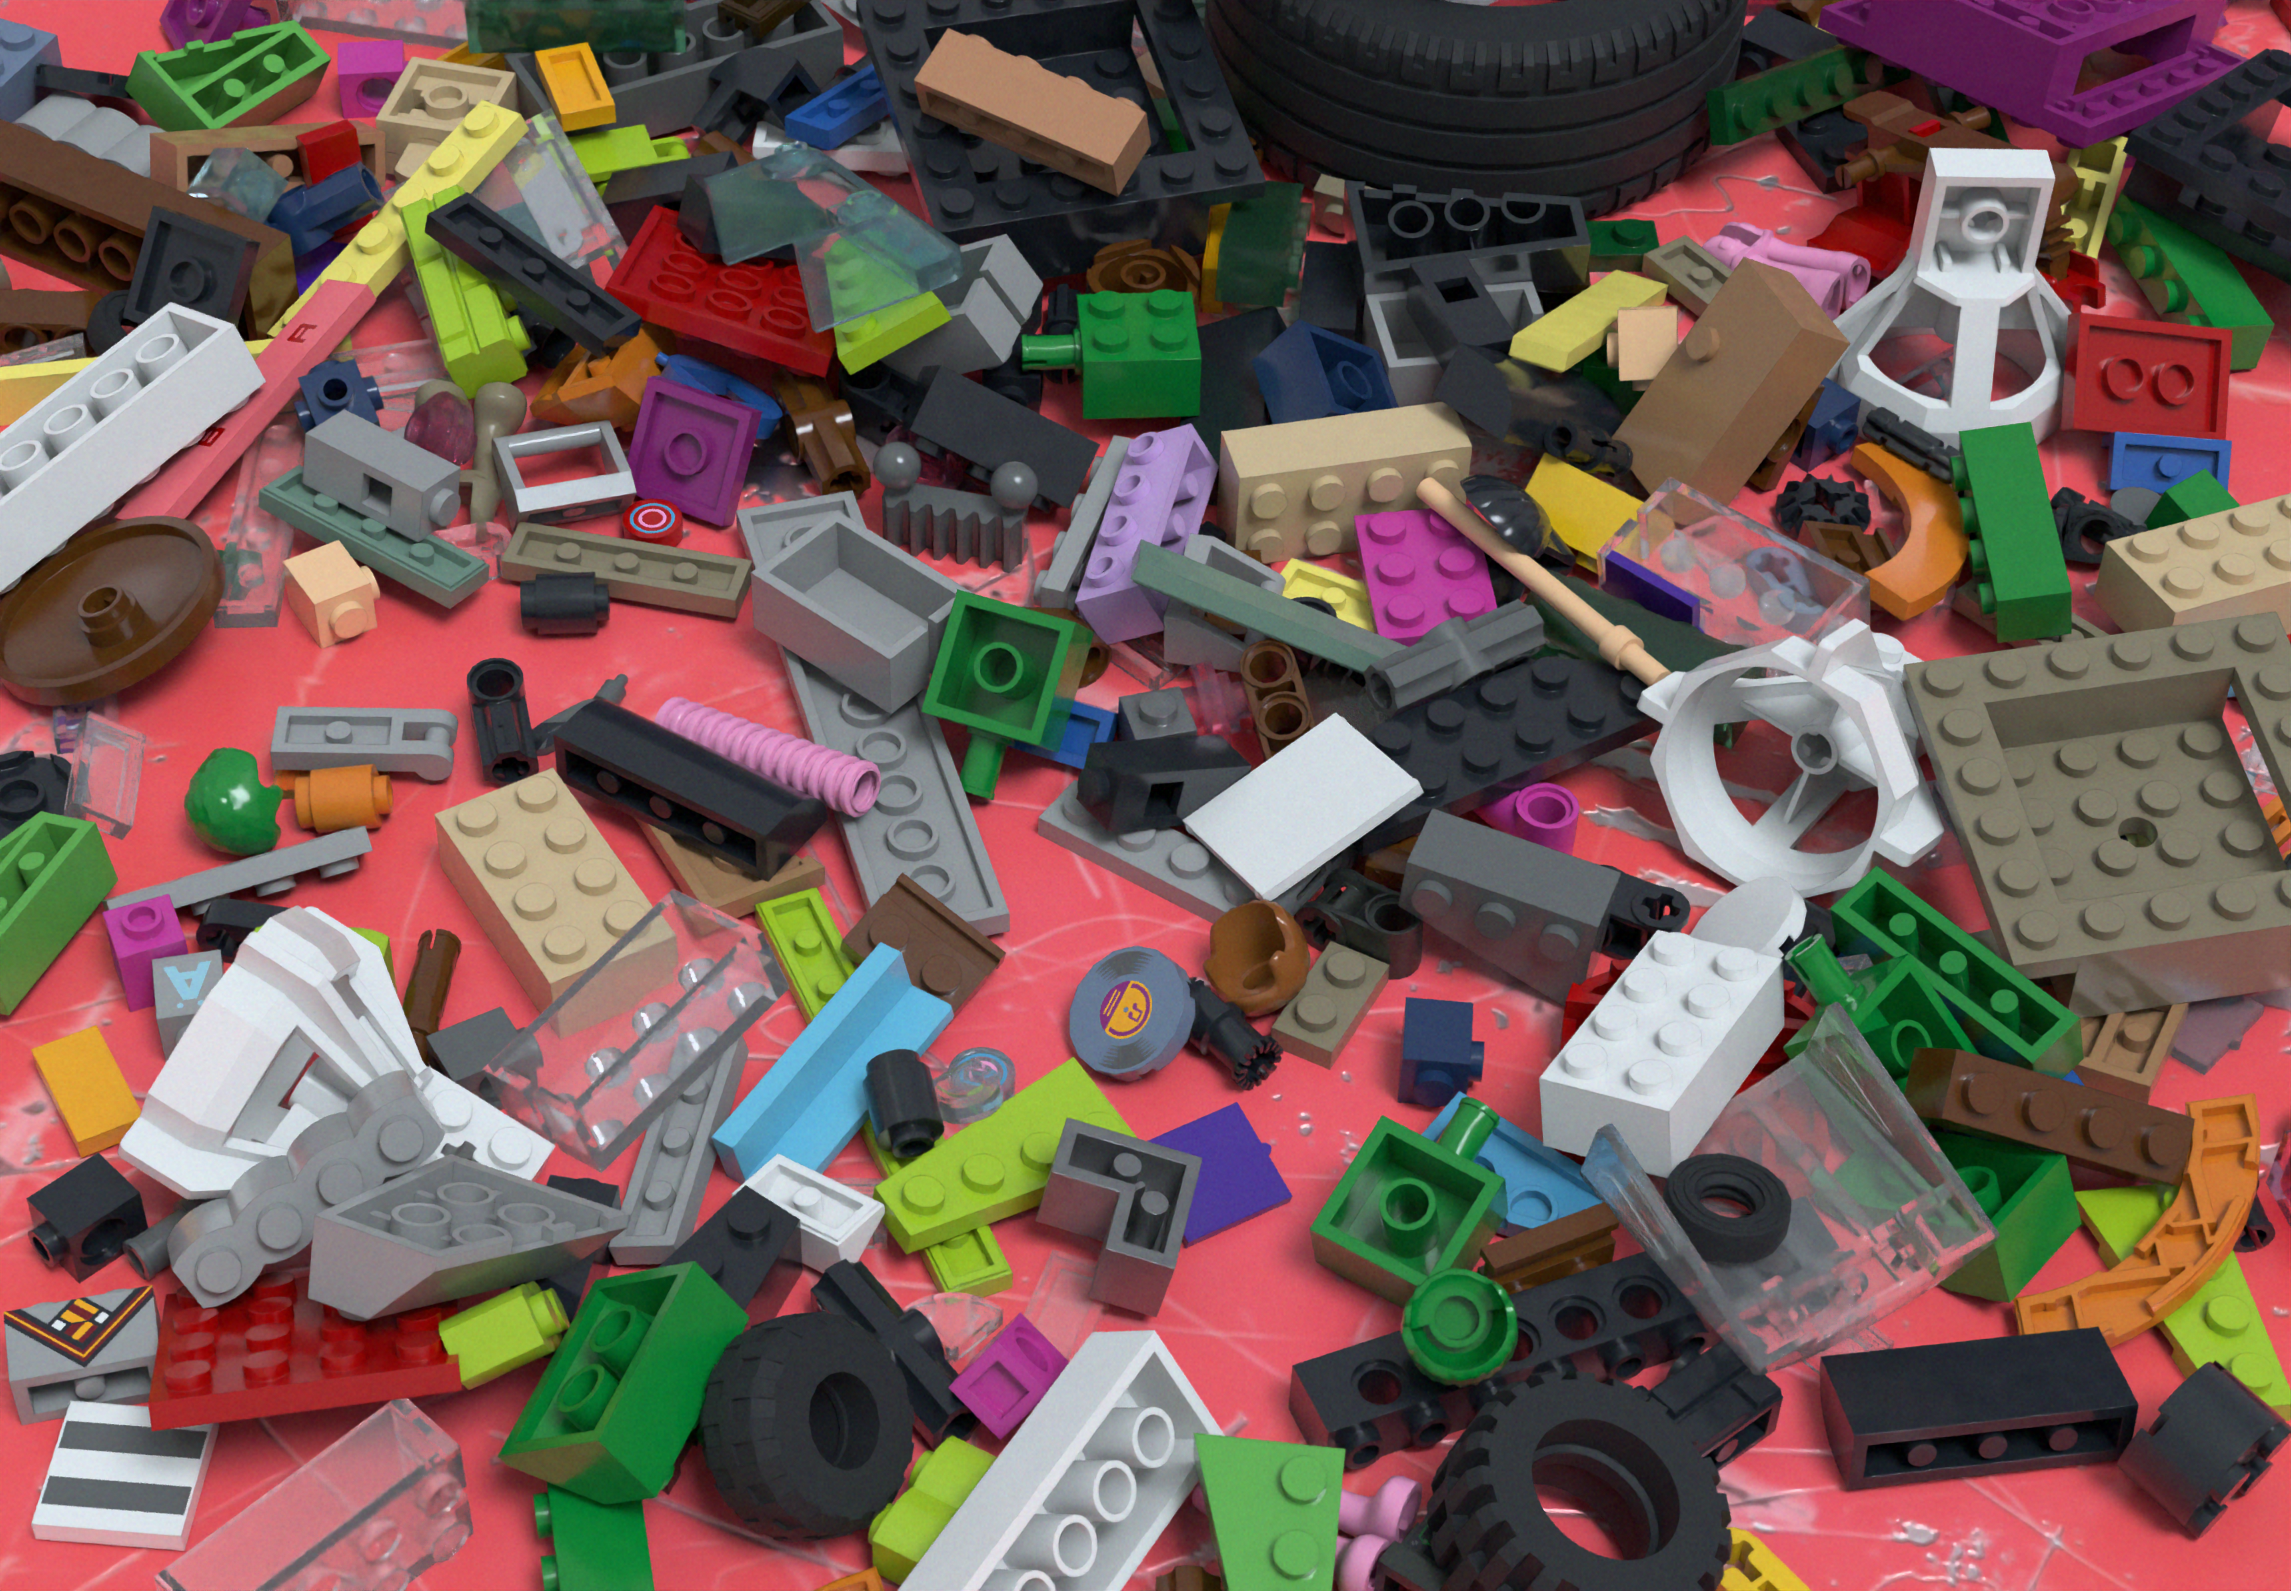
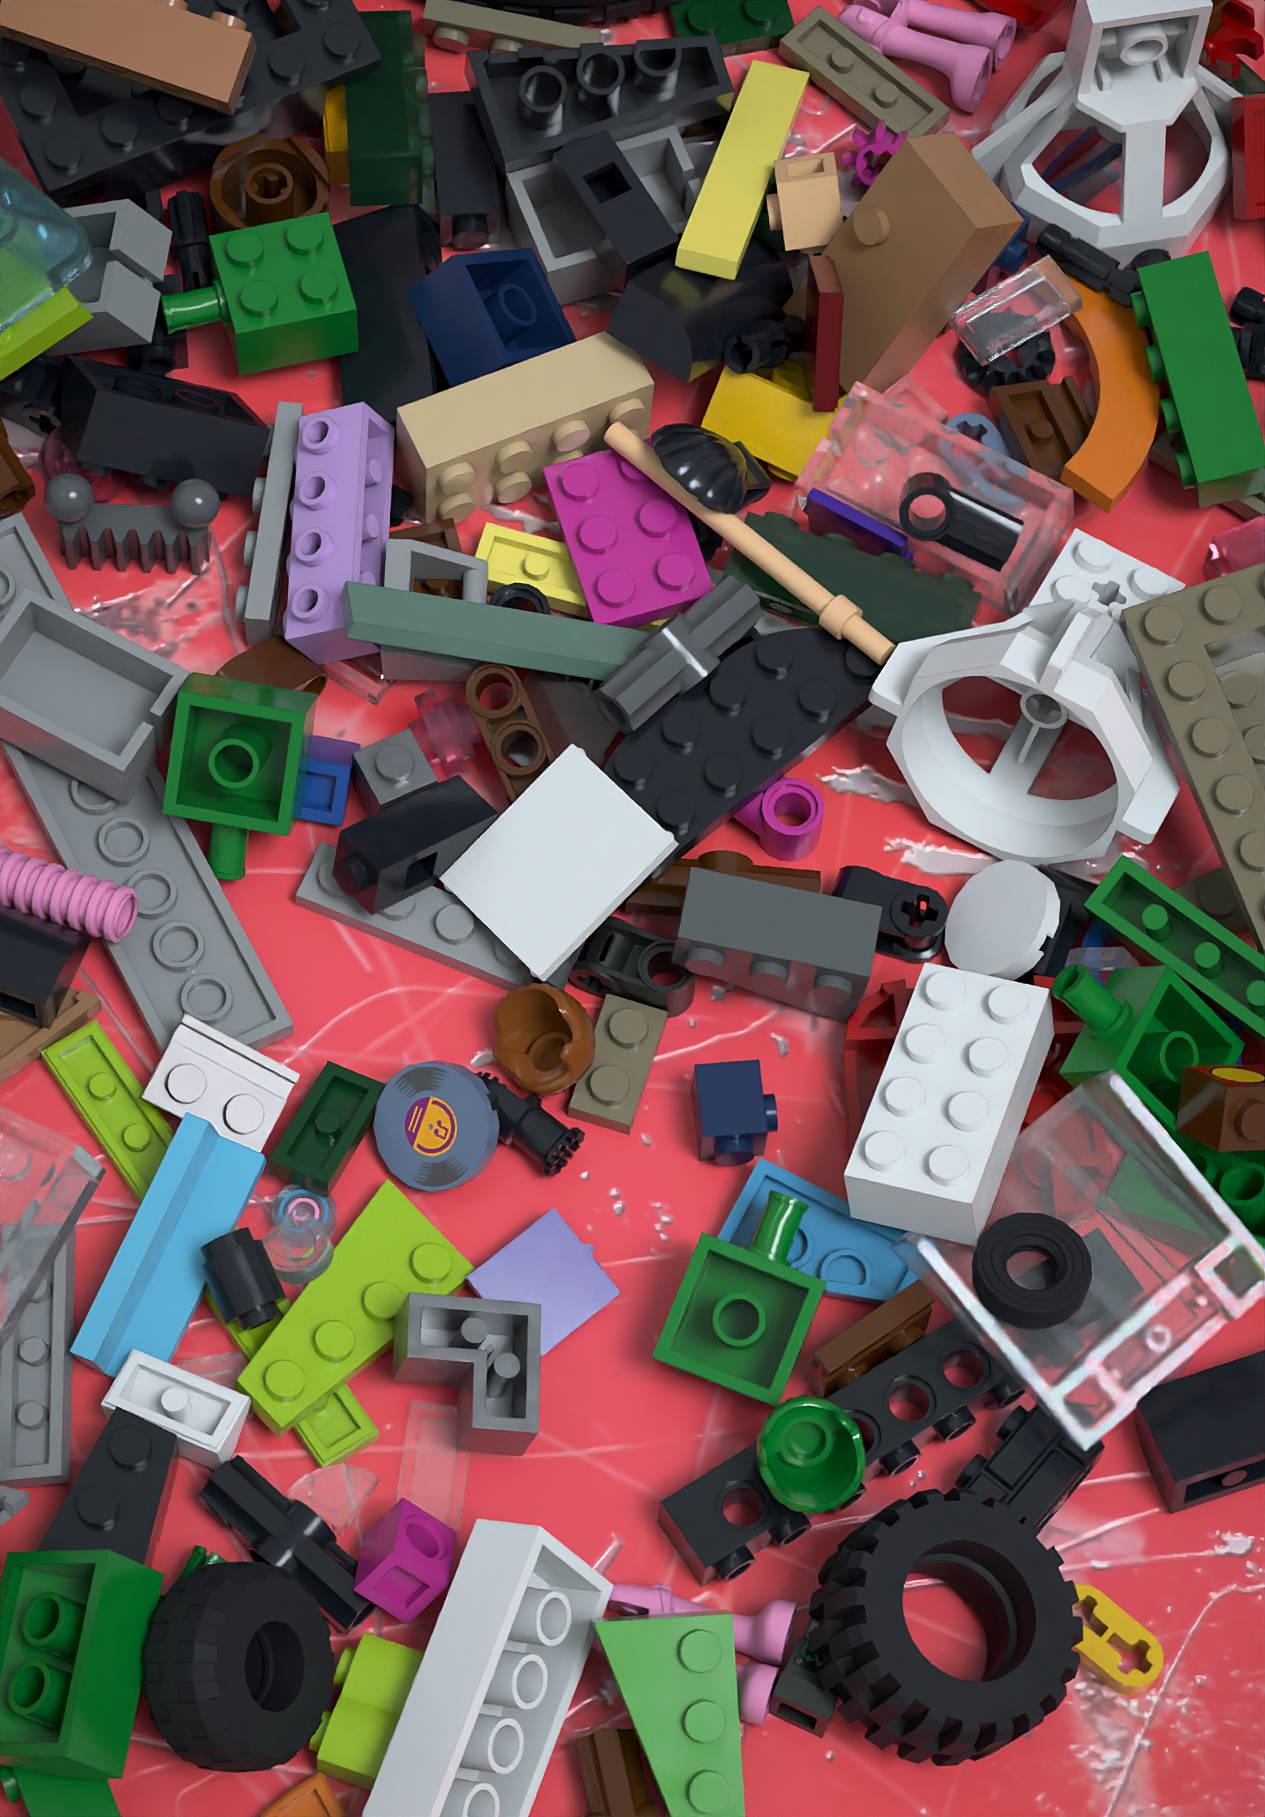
camera: 15 degrees left, 20 degrees up
none -> dark green plate [269,1061,386,1198]
none -> dark red tile [802,256,844,412]
none -> black piece [899,472,1024,572]
none -> clear tile [948,255,1083,366]

